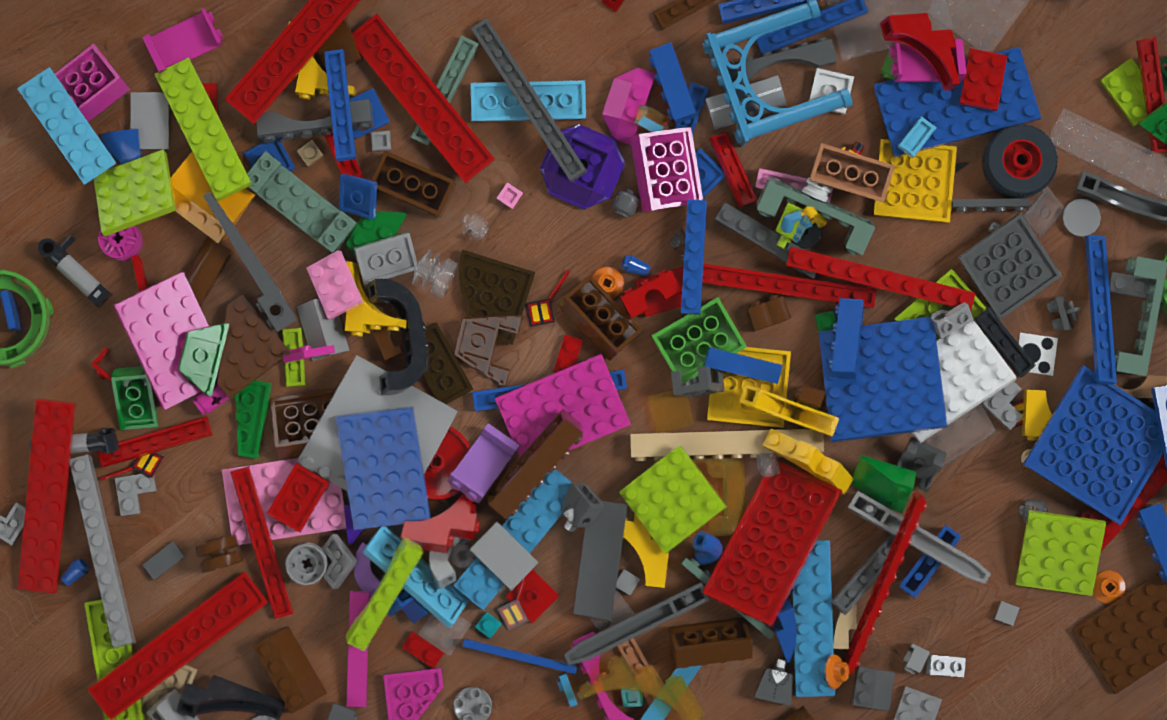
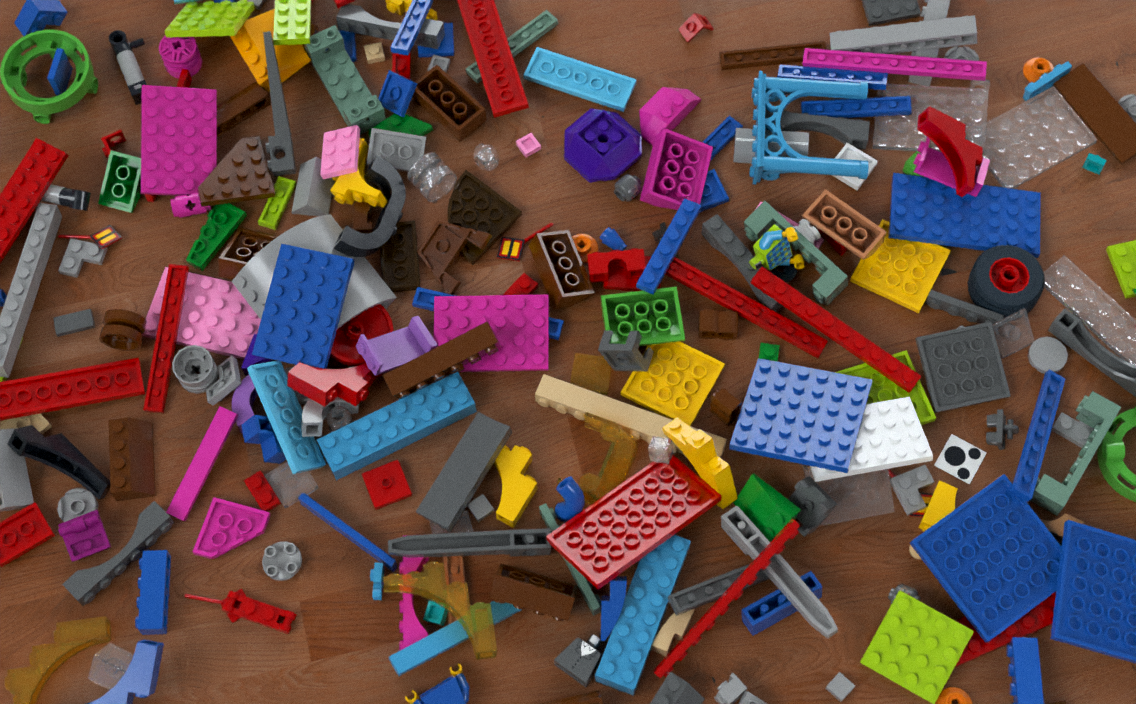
camera: 30 degrees right, 20 degrees down
red tile [97,416,213,468] -> none
wing [177,323,229,396] -> none
red plate [267,463,330,533] -> none
dark pink wing [283,345,335,363] -> none
lime arch [346,537,423,651] -> none
light grey tile [470,522,539,590] -> none
dark grey plate [471,18,588,182] -> none
teal plate [475,612,502,639] -> none
piece [497,575,529,630] -> none
dark grey torso [561,483,605,532] -> none
lime plate [619,445,727,554] -> none
clear yellow slope [634,105,671,132] -> none
blue brick [648,42,698,124] -> none
blue tile [704,347,783,384] -> none
red tile [709,131,758,208] -> none
yellow arch [739,384,839,437] -> none
orange piece [825,654,849,689] -> none
blue brick [829,298,865,379] -> none
medium azure tile [898,116,936,158] -> none
light grey plate [931,302,973,339] -> none
red plate [959,48,1008,112] -> none
black tile [973,307,1036,378] -> none

